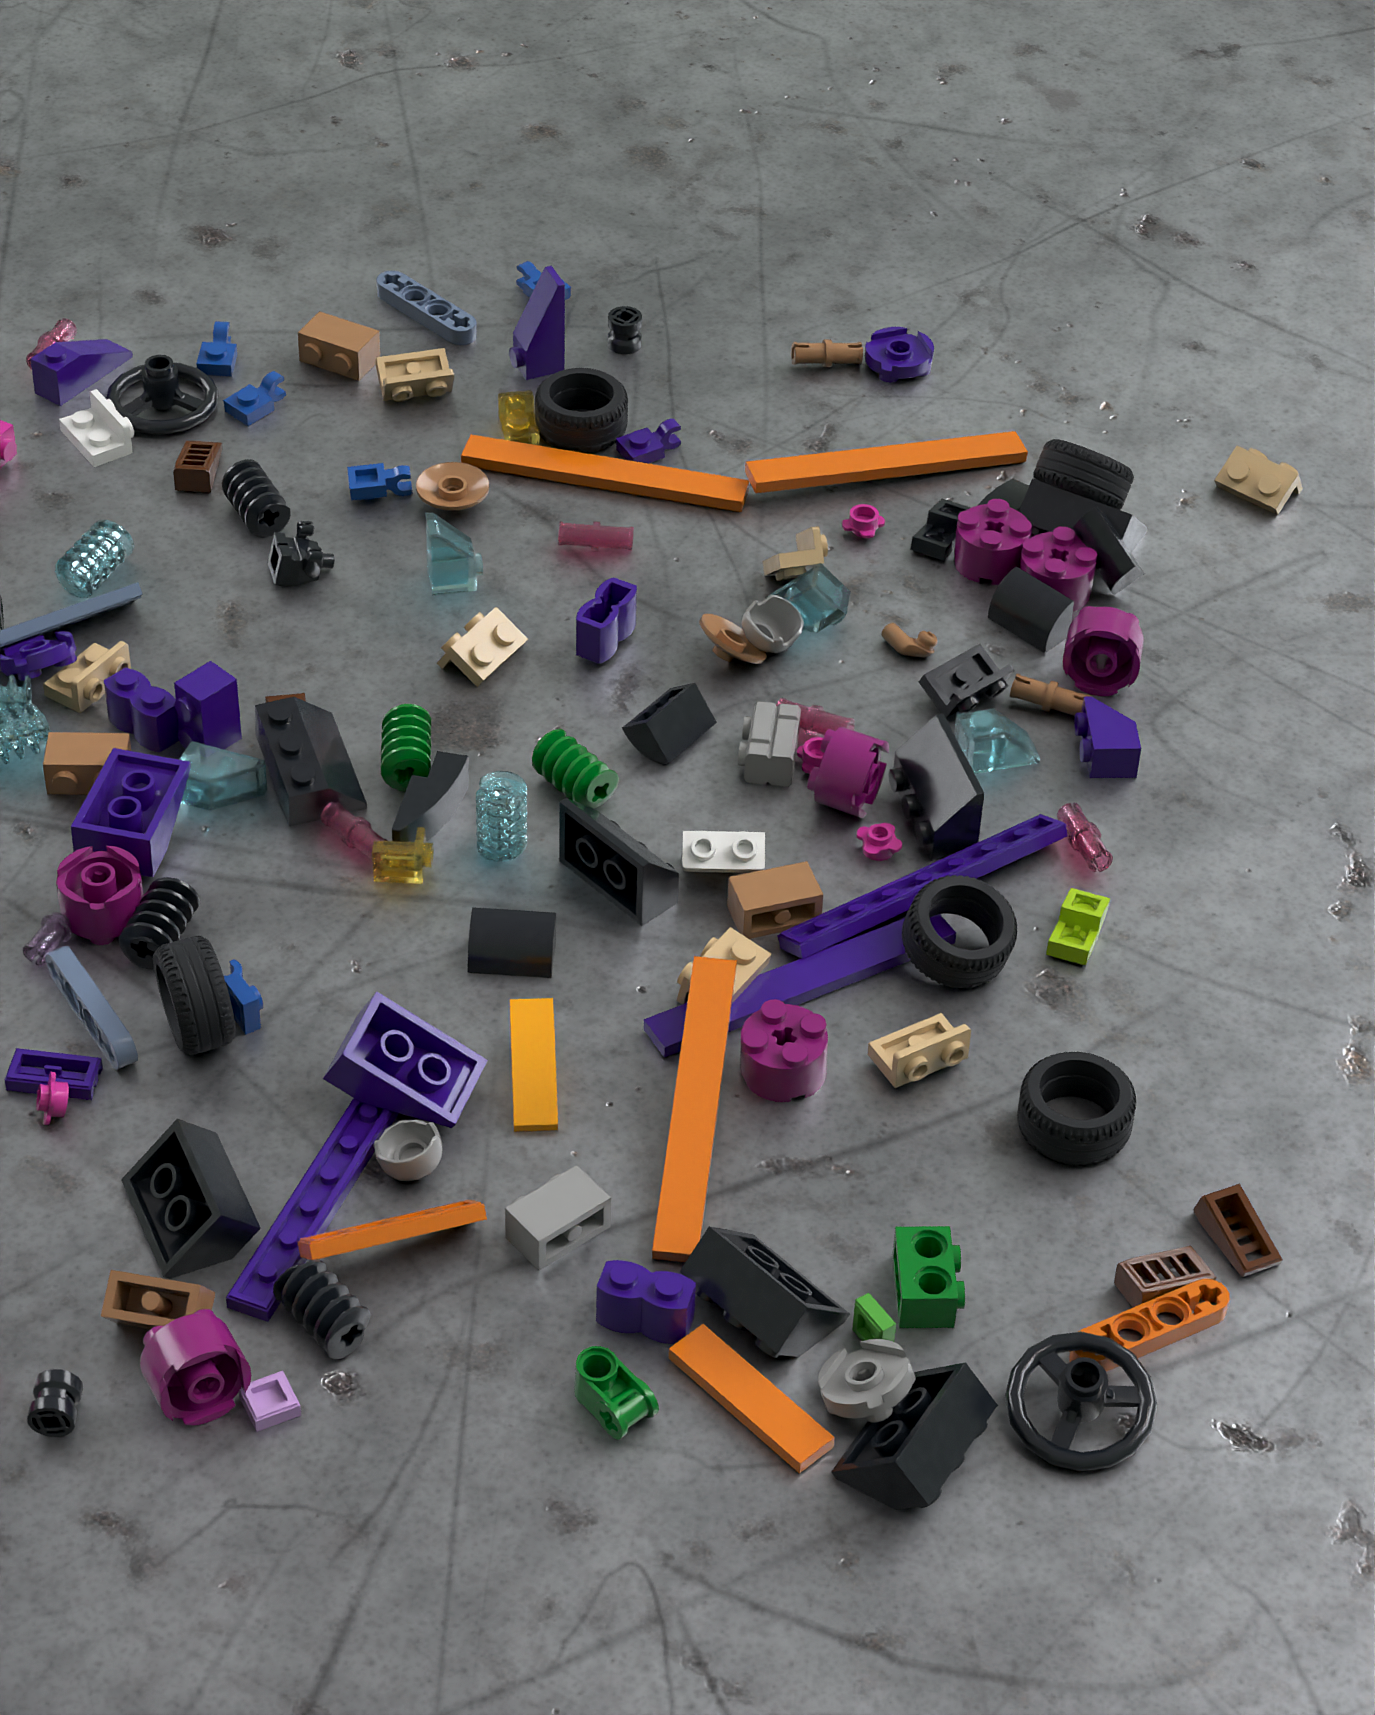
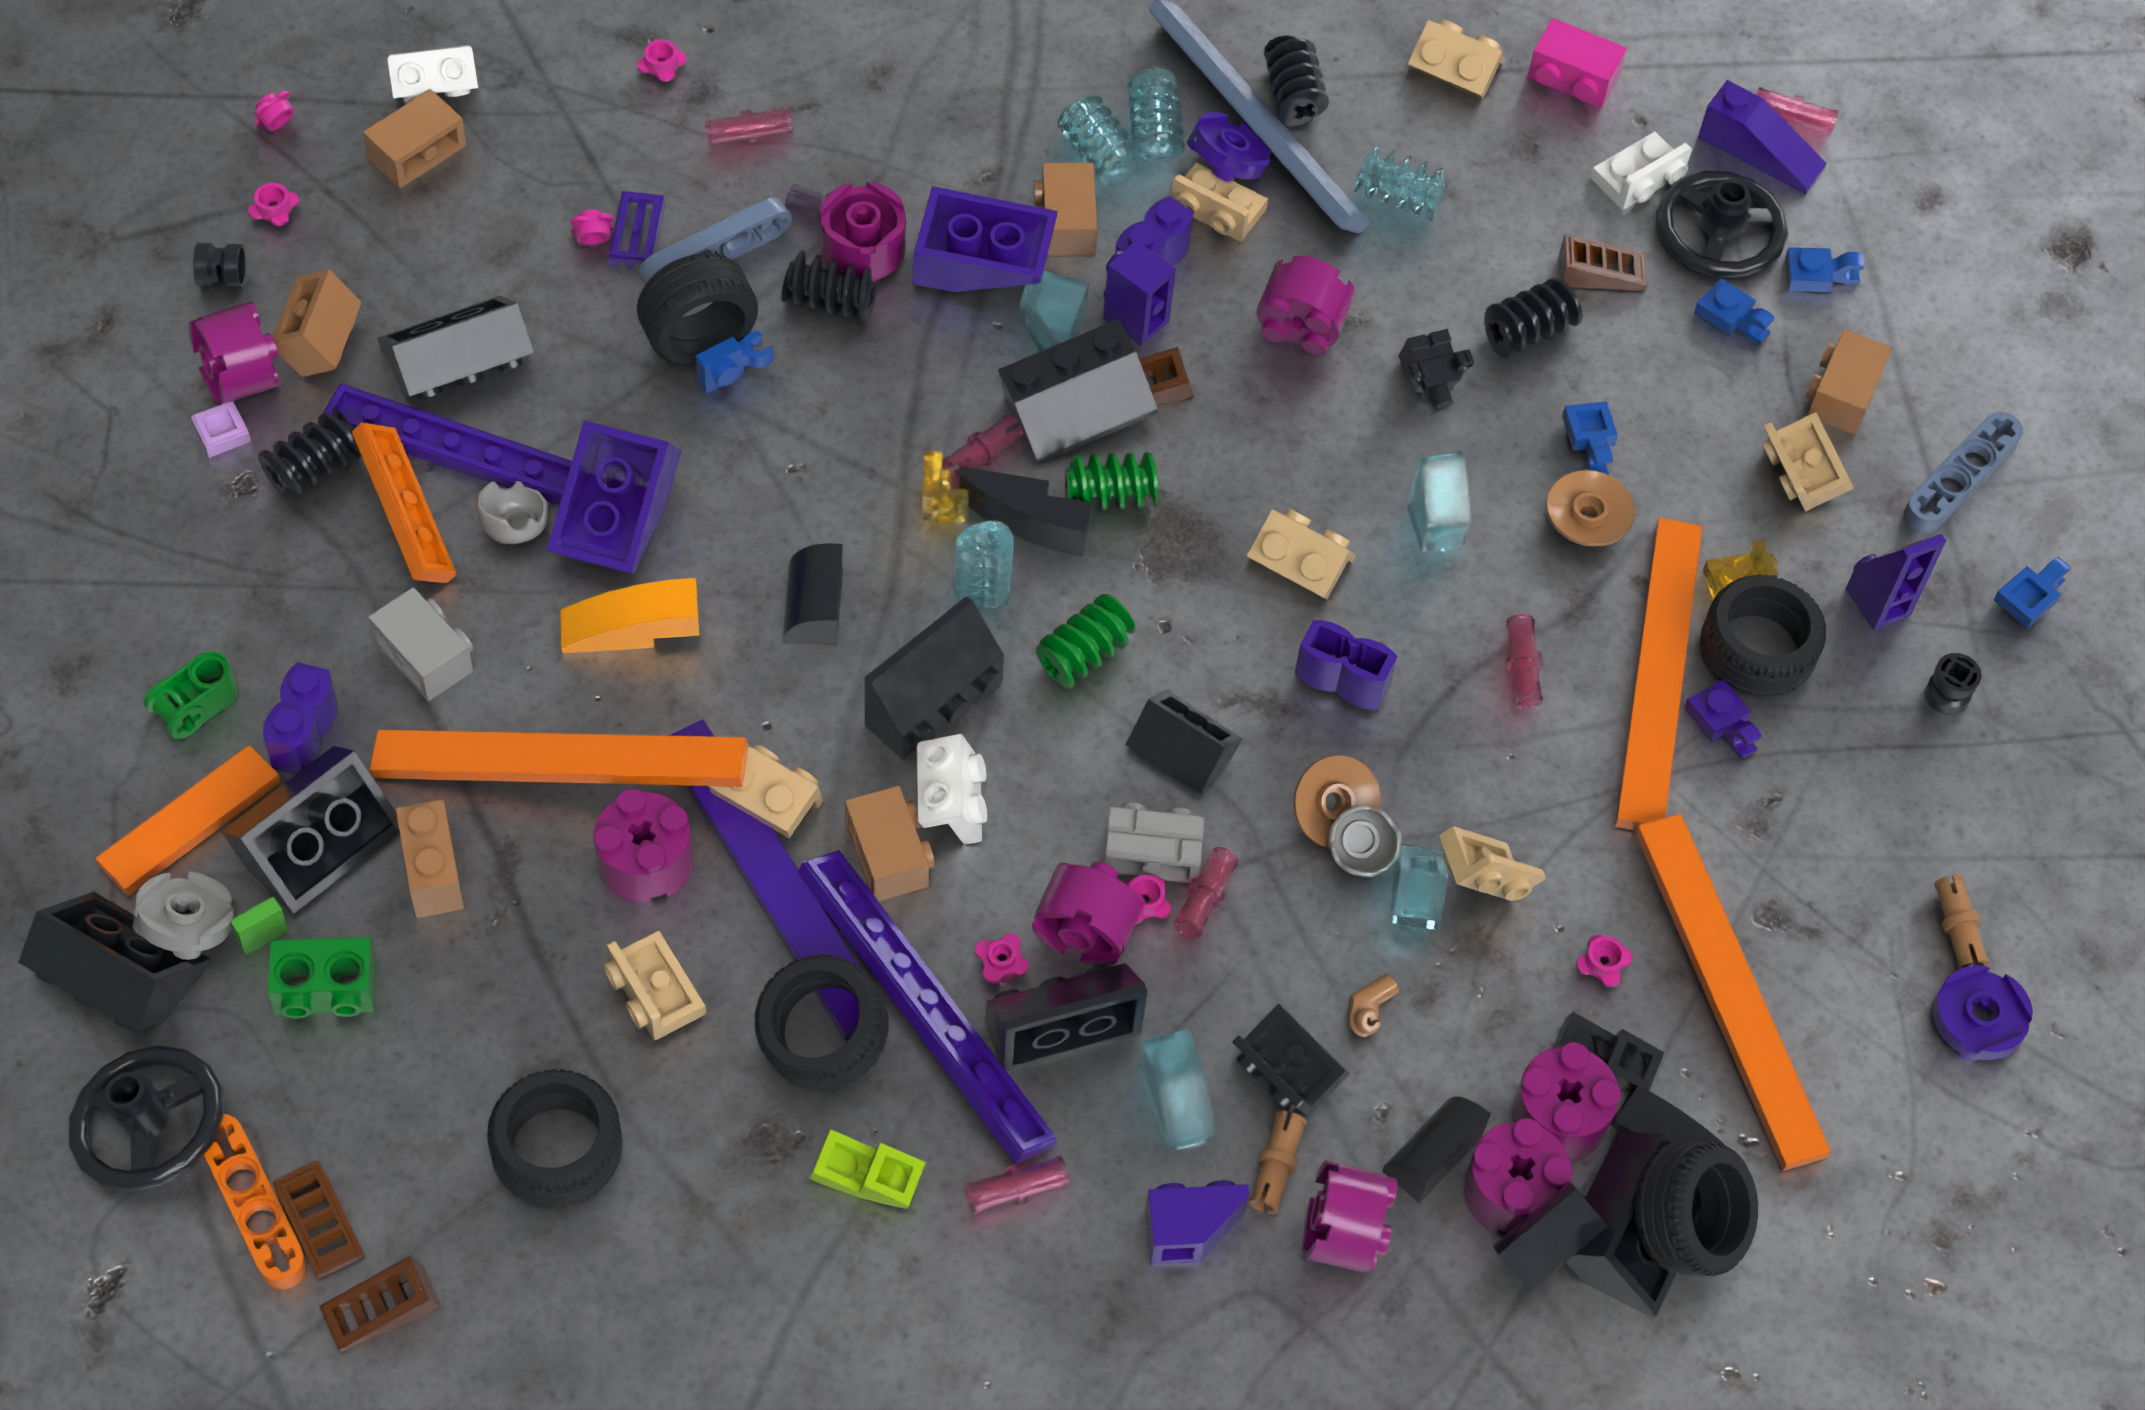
camera: 85 degrees right, 15 degrees up
none -> medium nougat brick [396,799,464,918]
none -> magenta brick [1257,256,1355,356]

